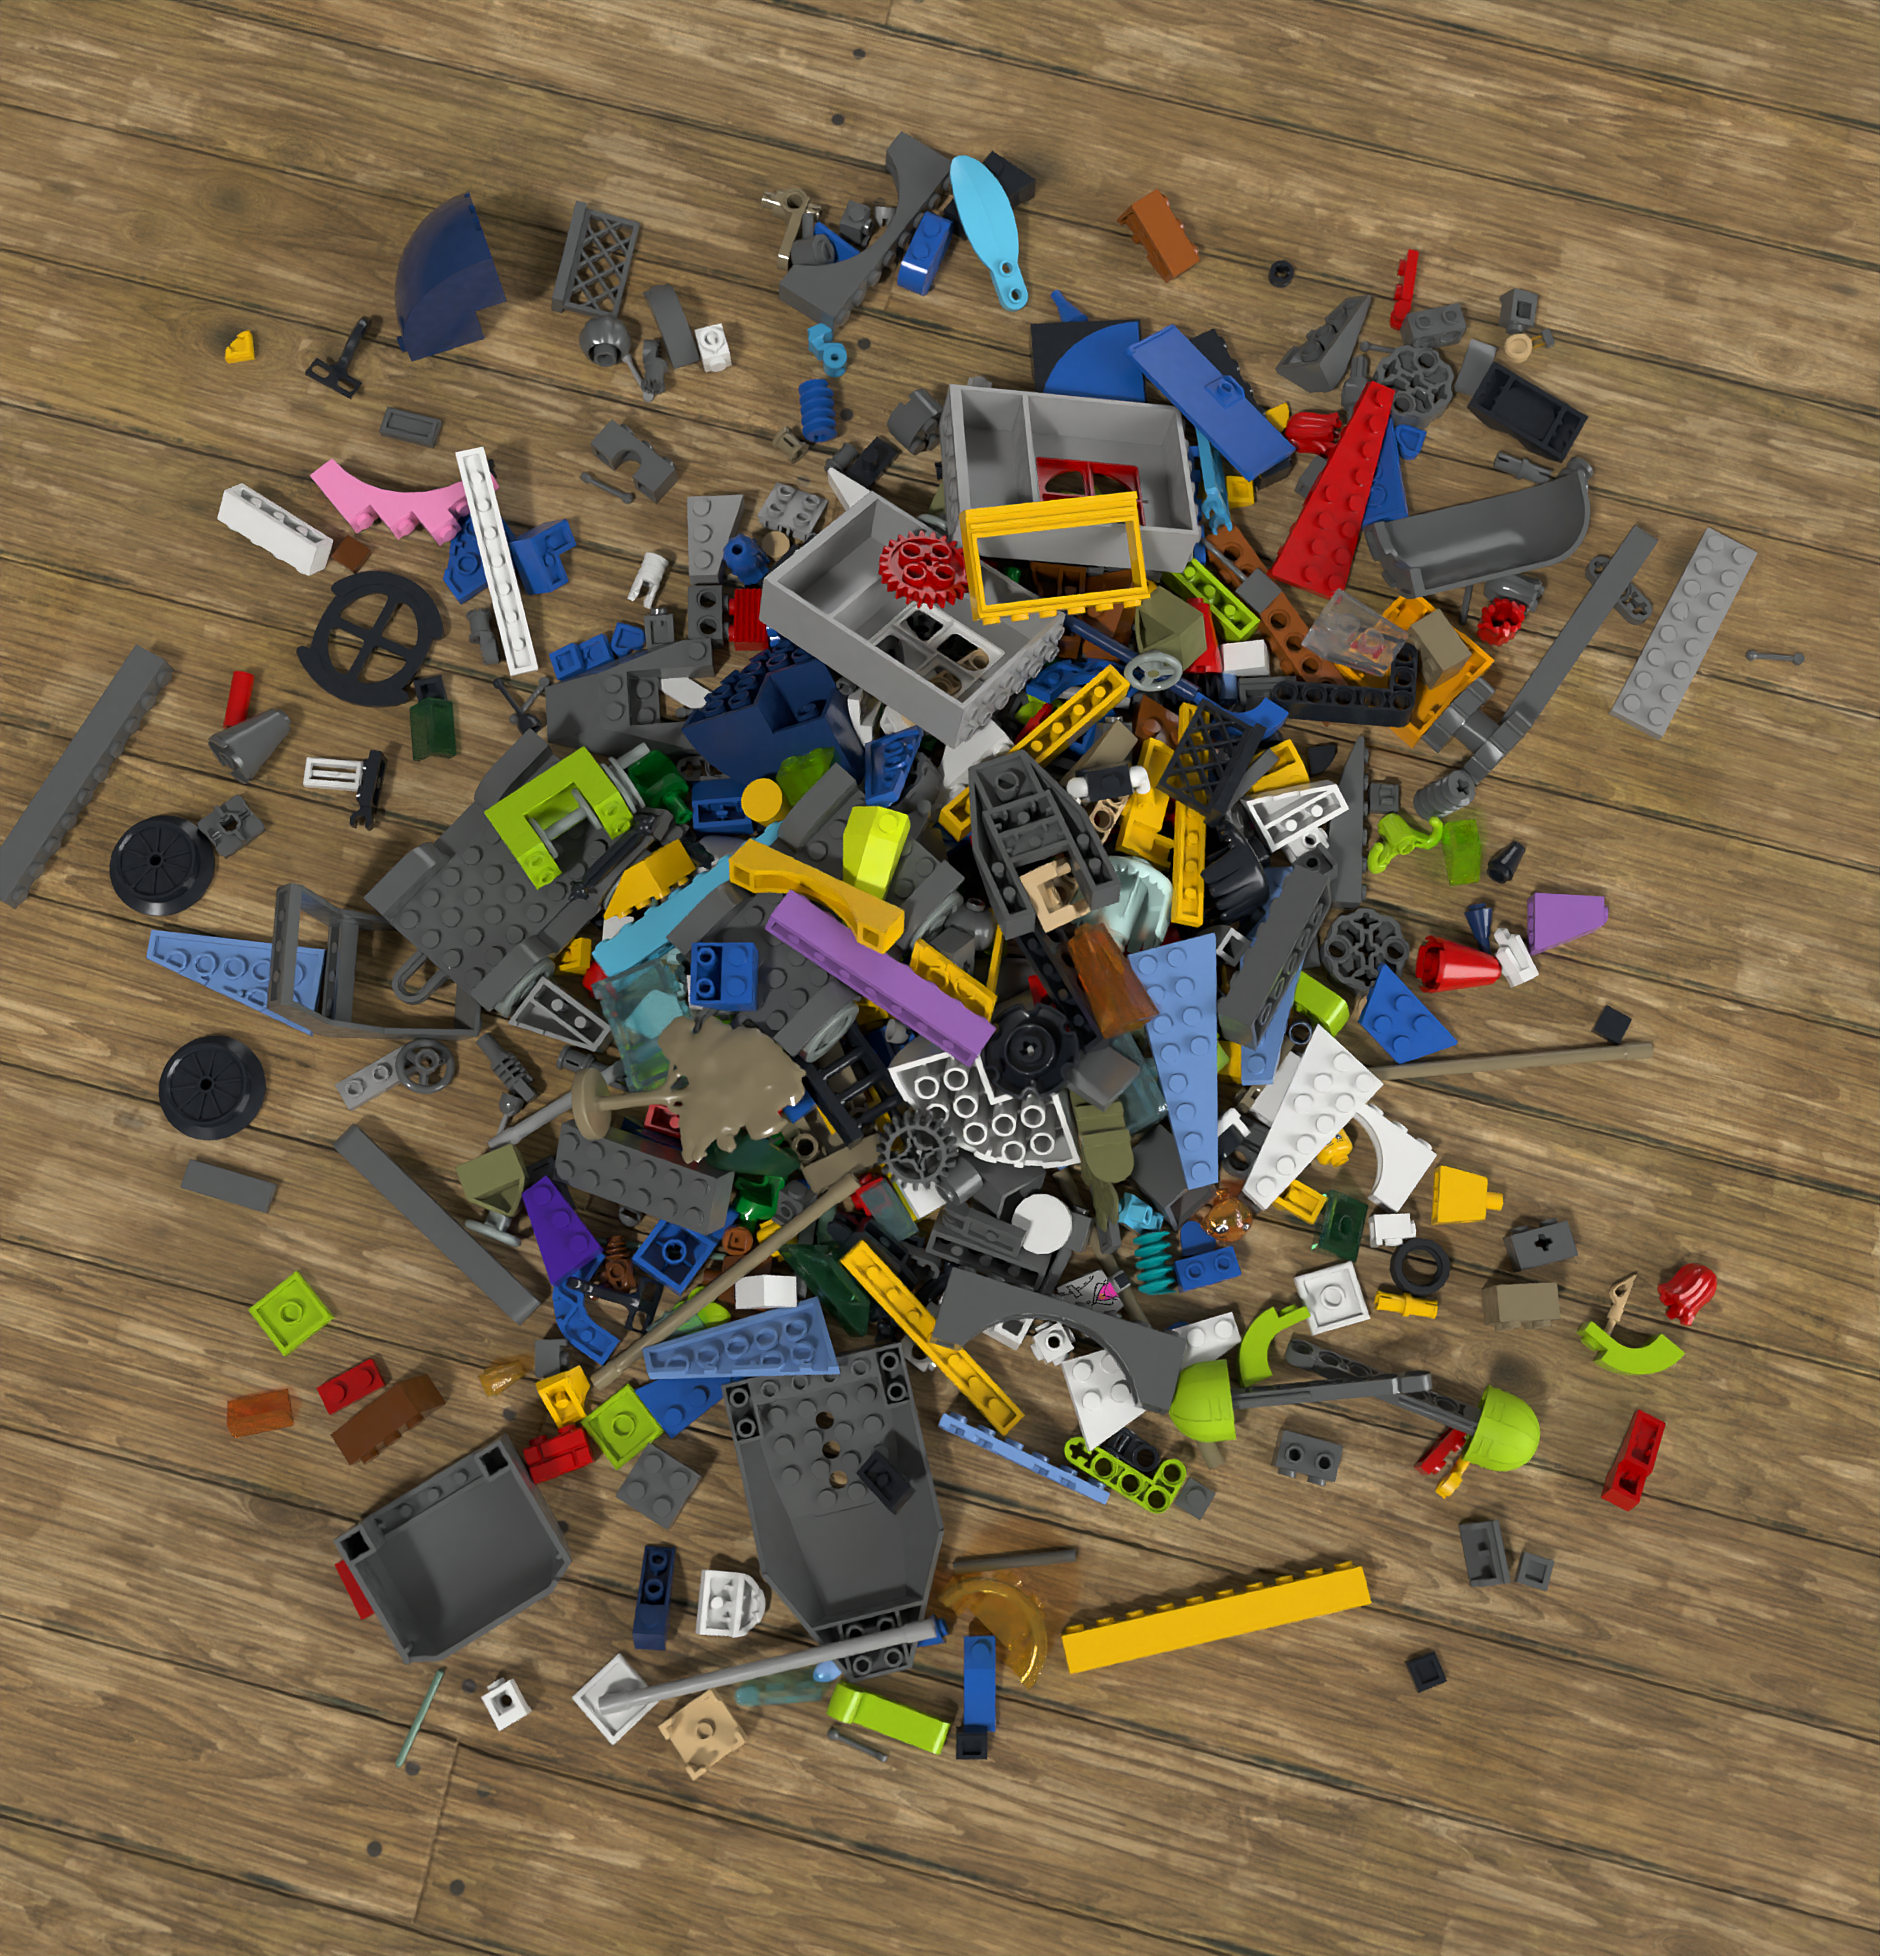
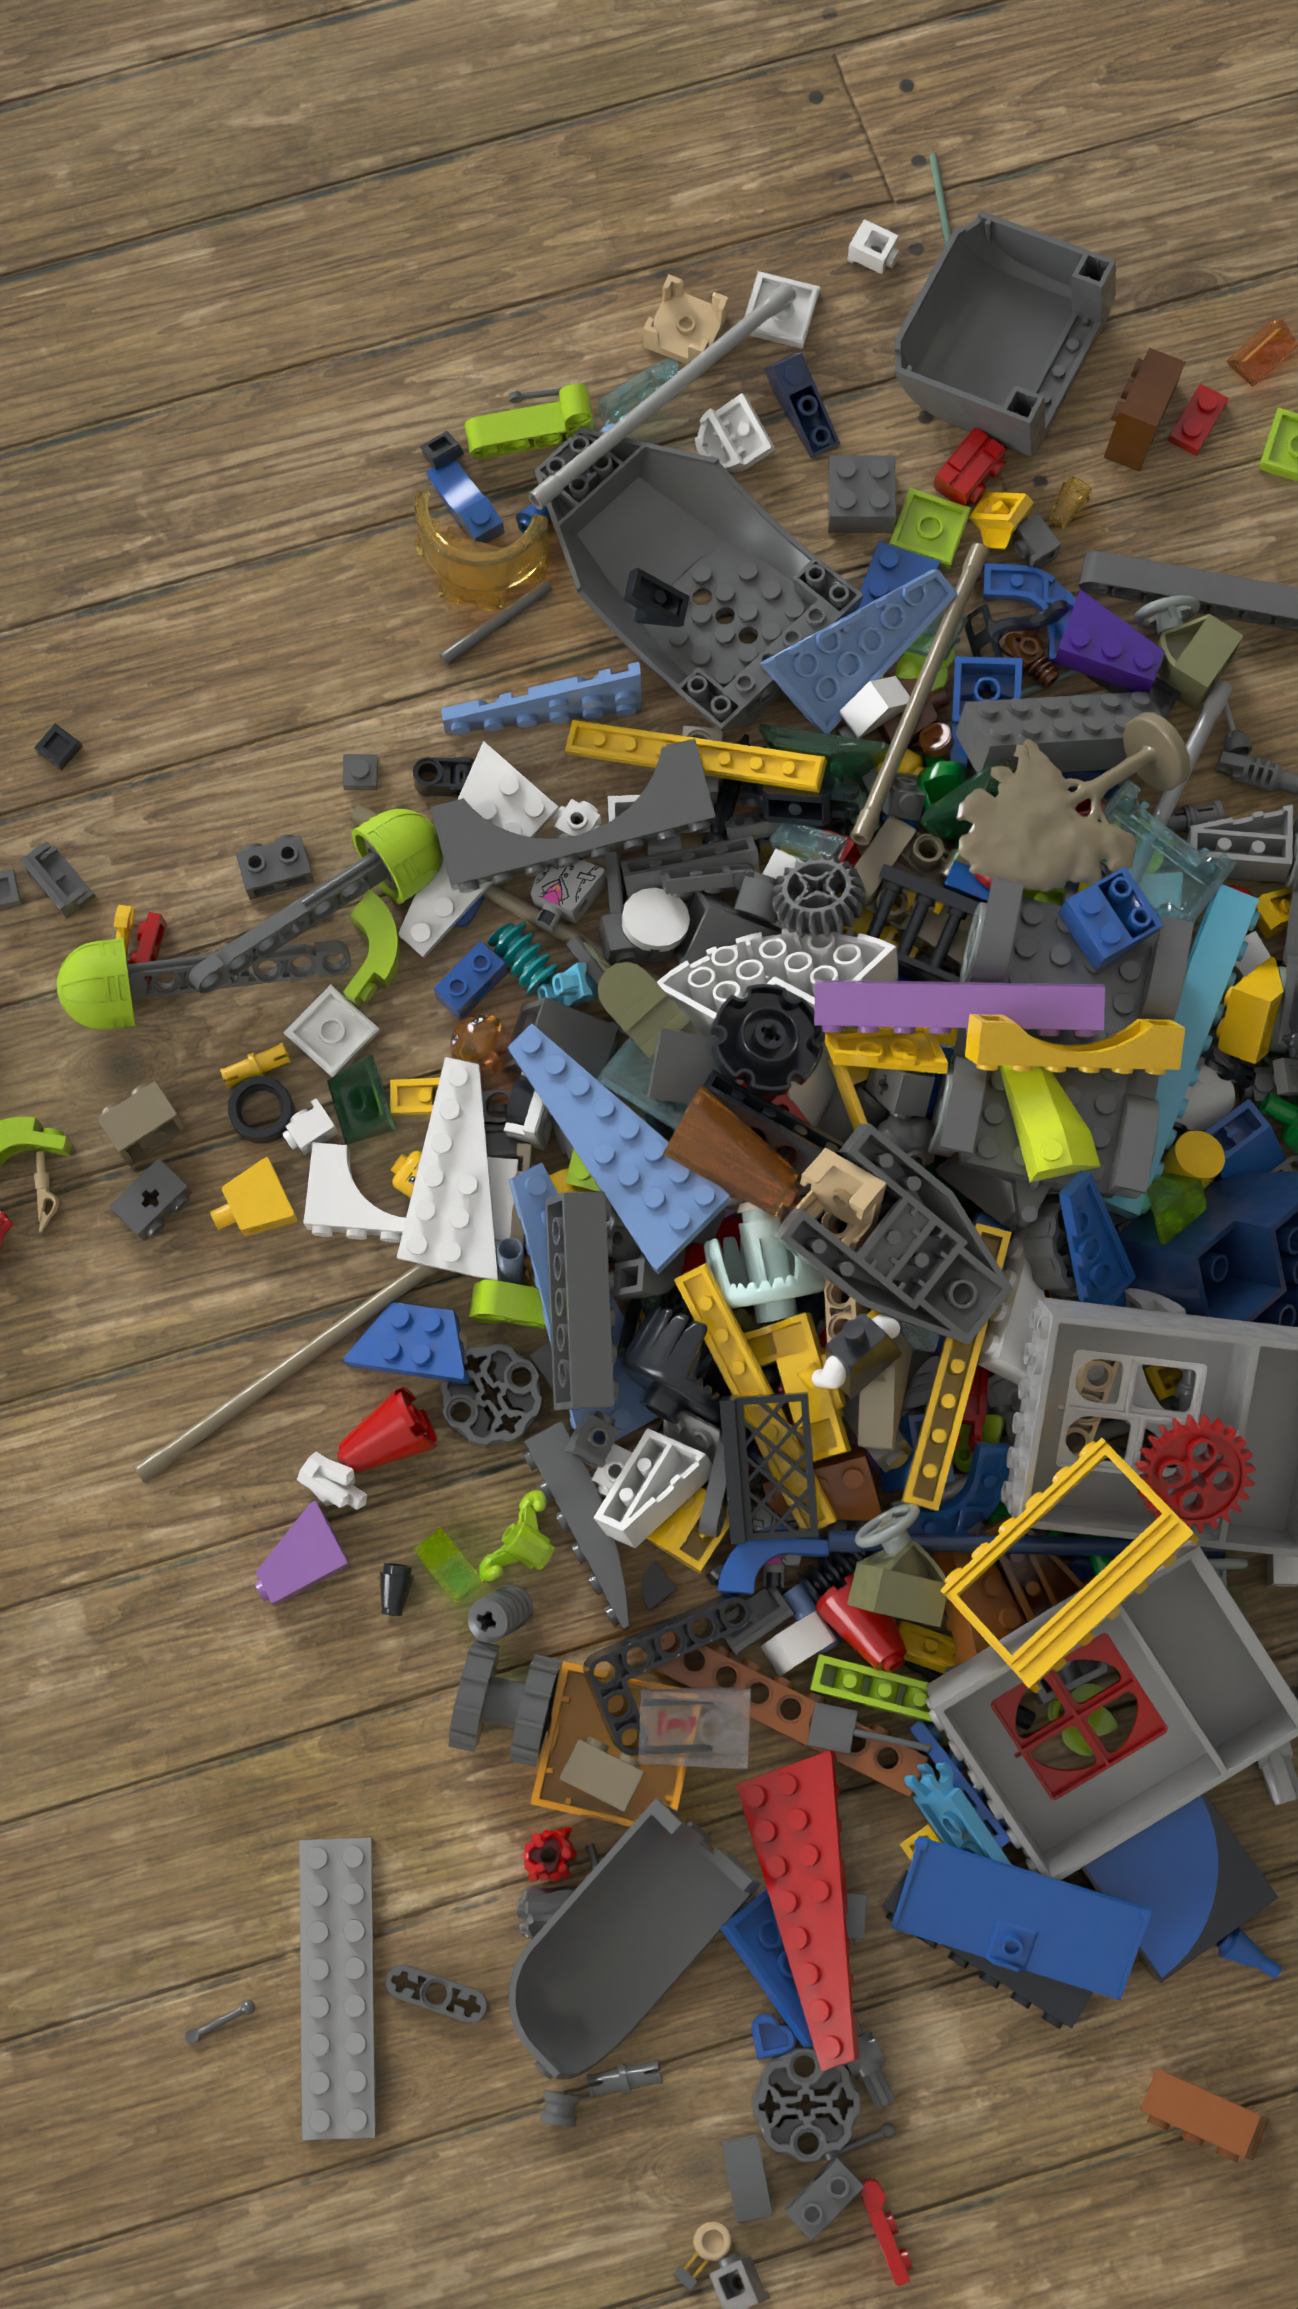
camera: 155 degrees right, 0 degrees up
yellow brick [1060,1561,1372,1674] -> none
lime beam [1062,1437,1186,1514] -> none
blue tile [1180,1221,1216,1257] -> none
yellow tile [1265,403,1289,434] -> none
black bush [1268,260,1294,288] -> none
dark grey wedge [1275,295,1371,393] -> none
red piece [1284,412,1342,459] -> none
dark grey tile [1368,783,1399,815] -> none
dark blue cone [1464,903,1492,955] -> none
black slope [1467,361,1588,463] -> none
dark grey beam [1498,525,1659,740] -> none
black tile [1591,1005,1632,1045] -> none

